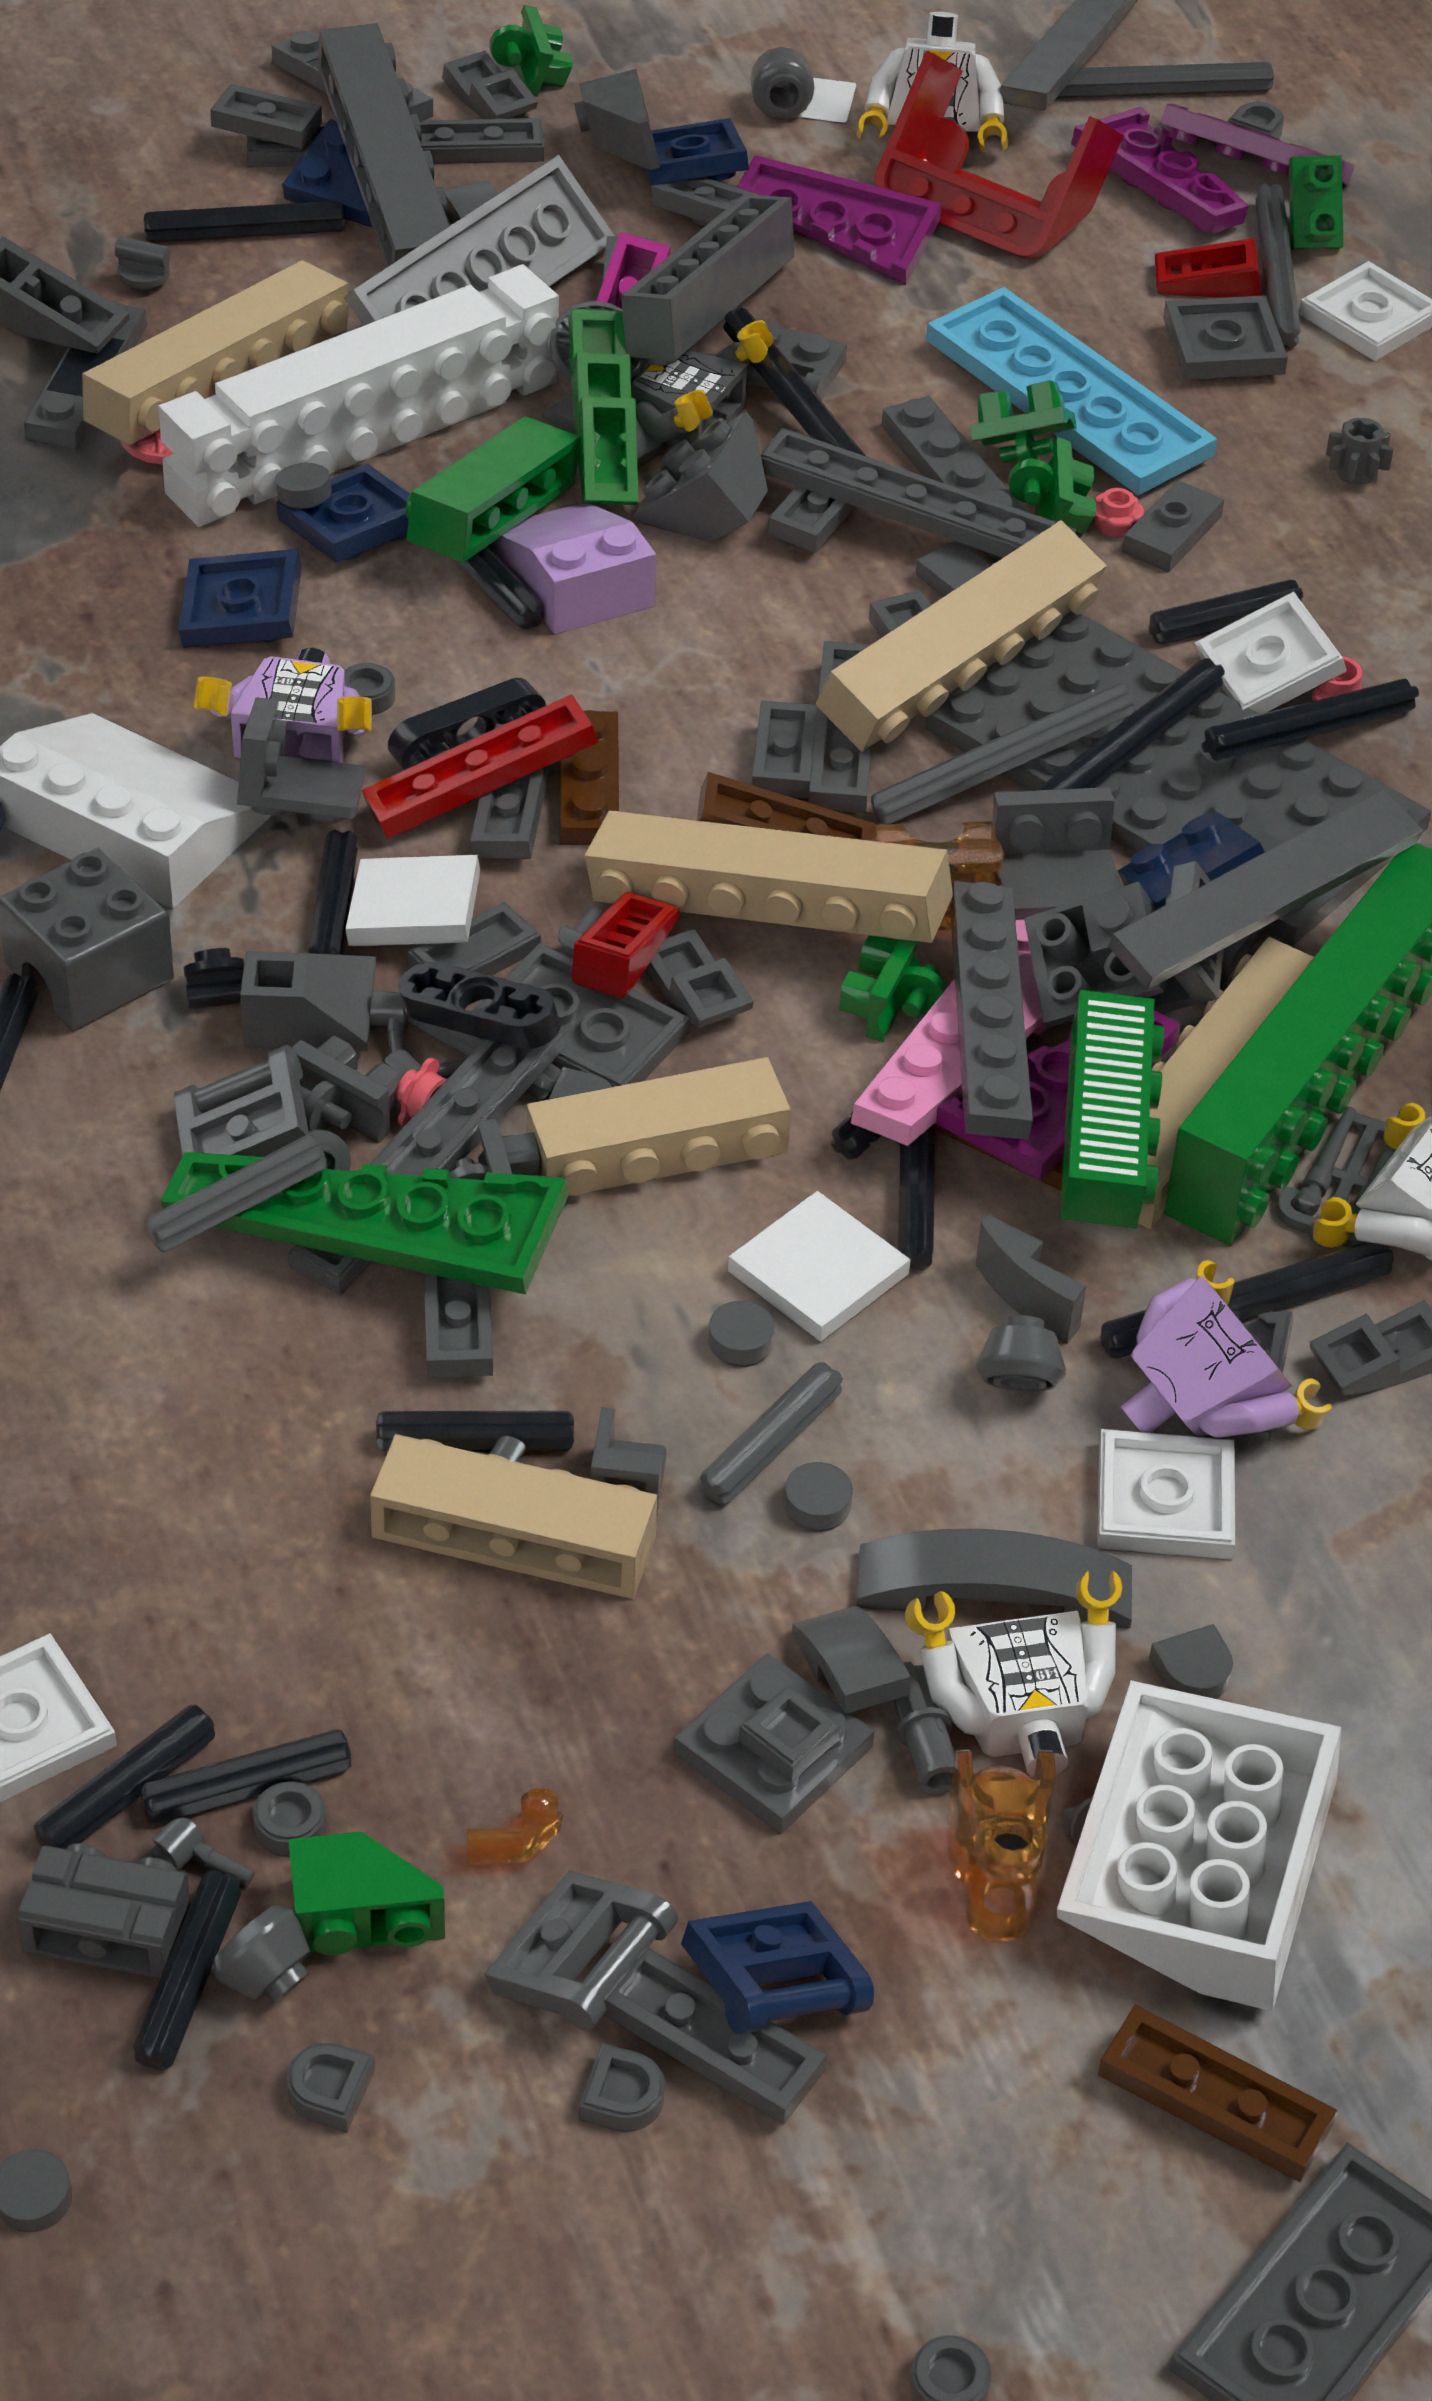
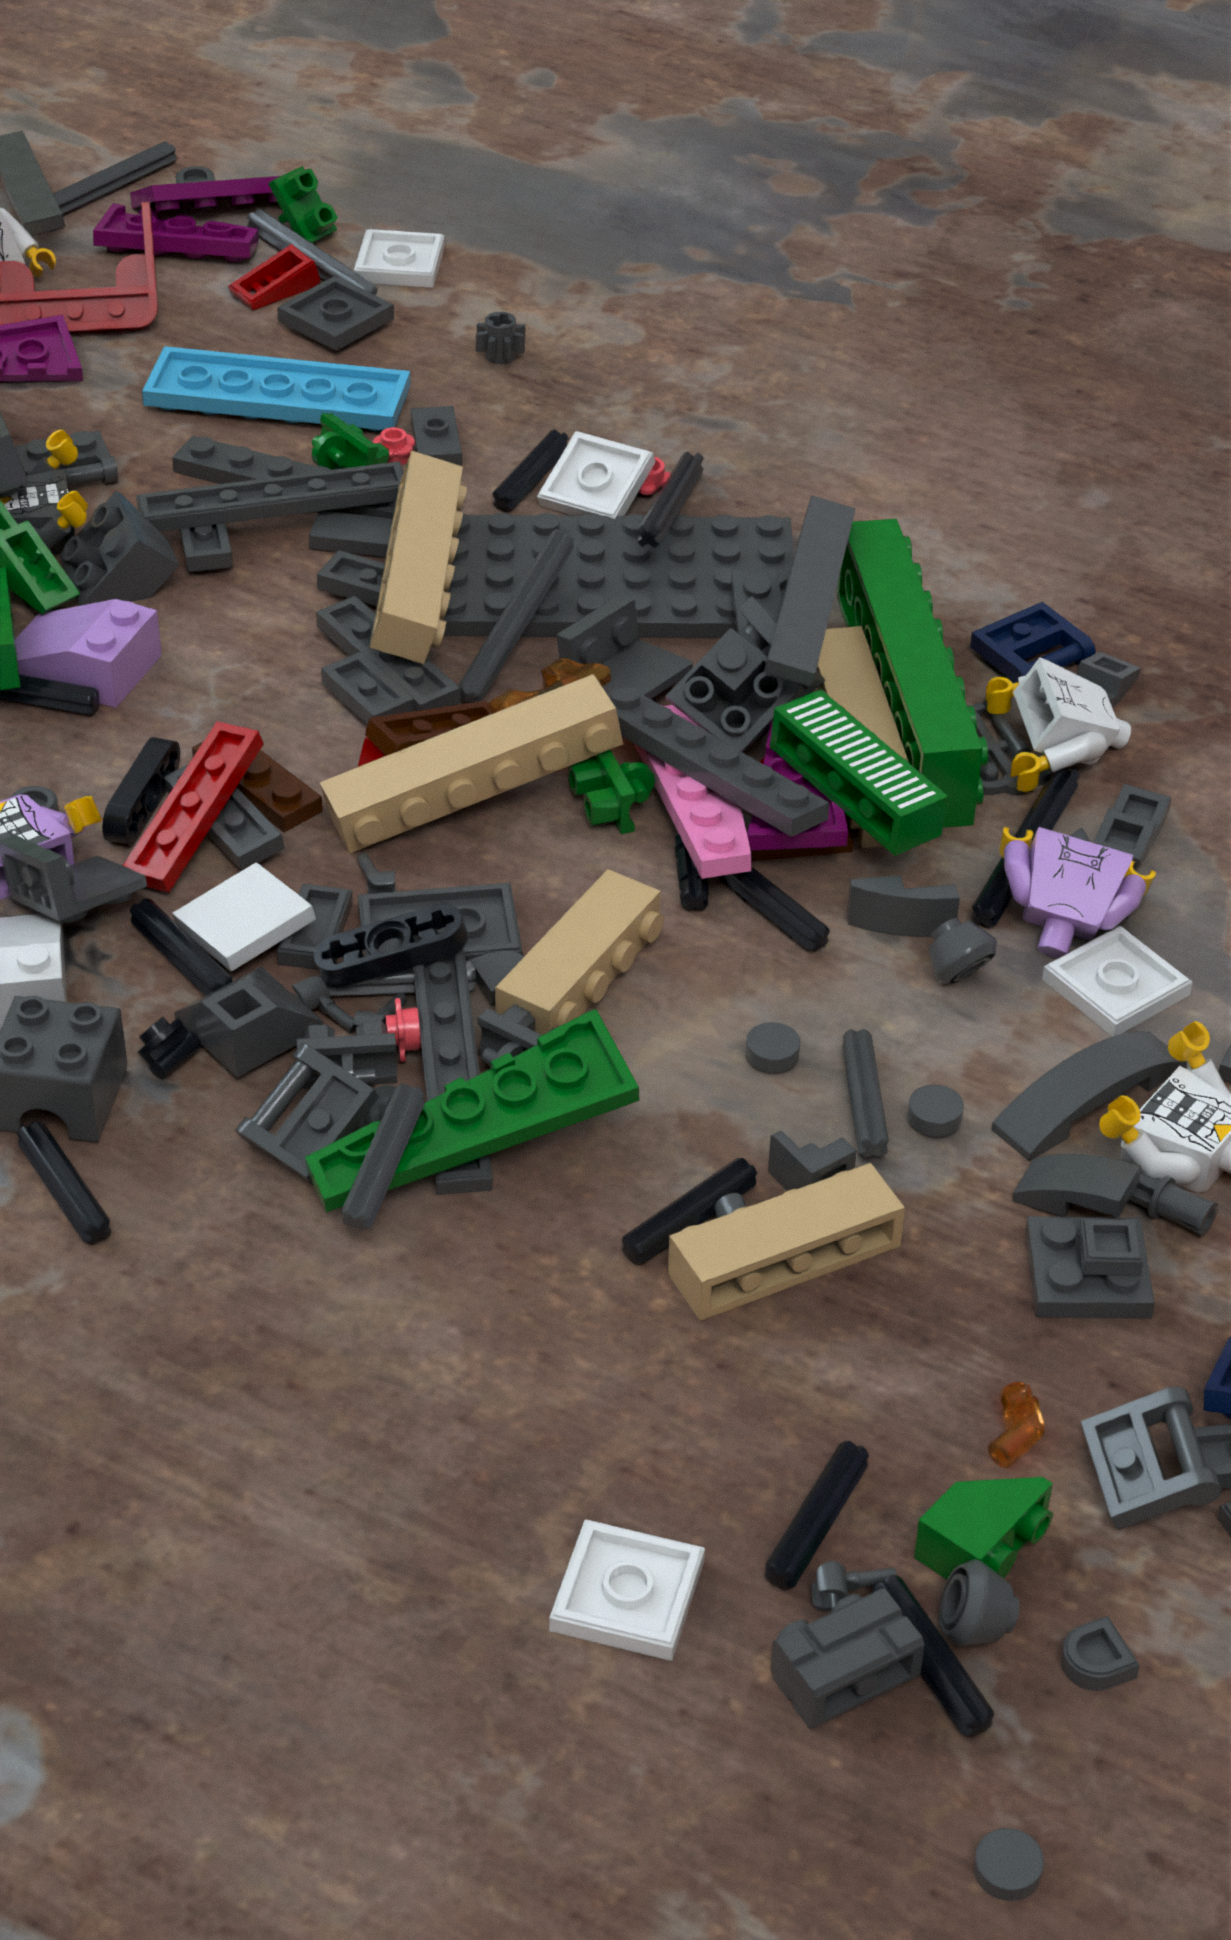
camera: 40 degrees left, 5 degrees down
black axle [34,1704,215,1849] -> none
dark grey tile [253,1782,327,1856] -> none
dark grey plate [424,1273,493,1378] -> none
red slope [571,892,679,998] -> none
dark grey slope [645,928,754,1028] -> none
black axle [723,307,867,457] -> none
white tile [728,1191,911,1342] -> none
green hips [970,381,1077,463] -> none
black axle [1035,658,1225,791] -> none
dark blue plate [1117,812,1265,909] -> none

